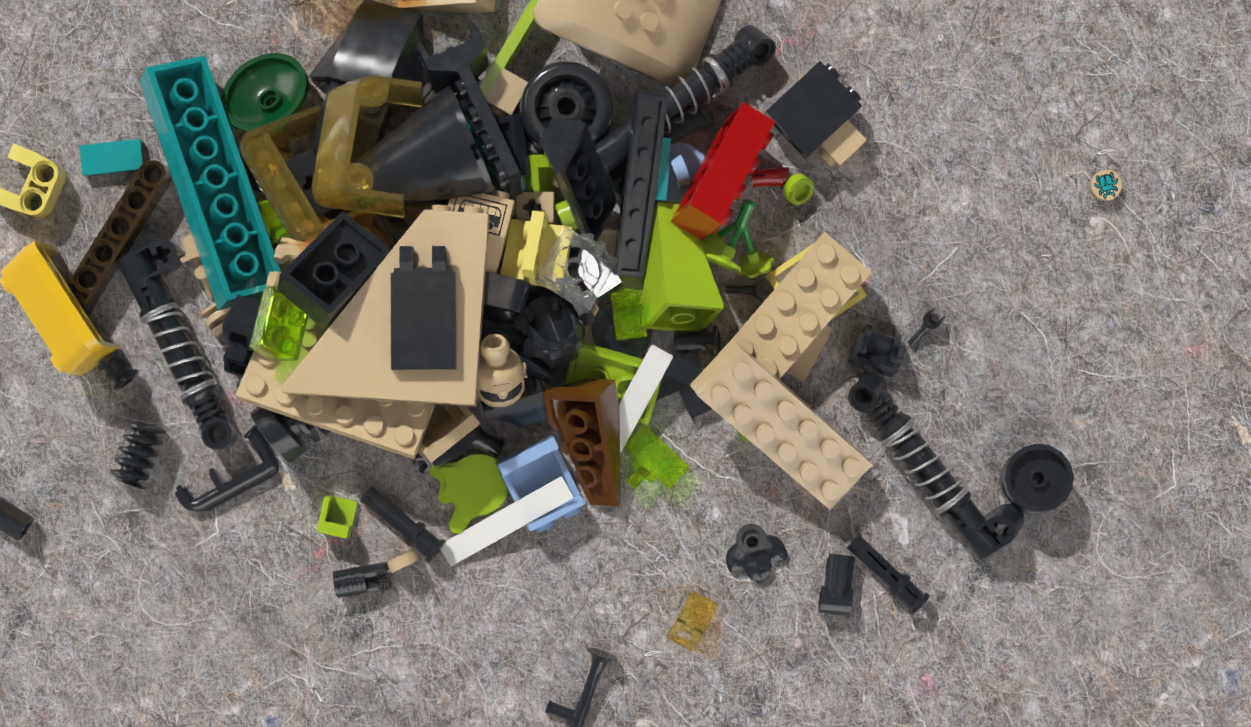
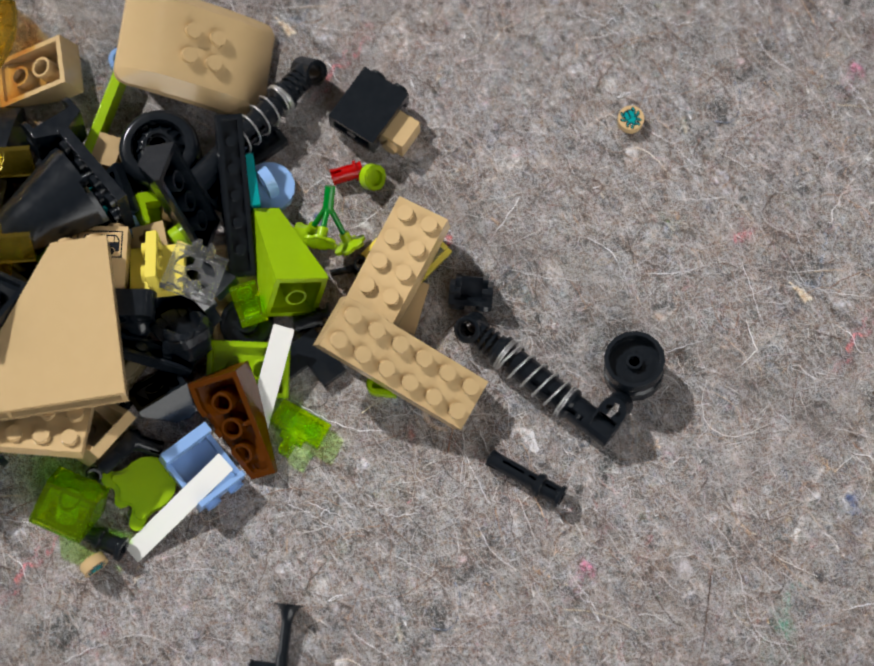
camera: 15 degrees left, 15 degrees down
lime panel [316,495,358,539] -> none
black hinge [333,562,393,598] -> none
black tile [391,246,457,370] -> none
tan piece [477,334,527,407] -> none
clear yellow bracket [666,590,718,651] -> none
red brick [670,102,775,240] -> none
black plate [726,524,787,583] -> none
black piece [818,553,855,617] -> none
black hand [908,307,945,347] -> none
none -> clear neon green slope [28,466,110,544]

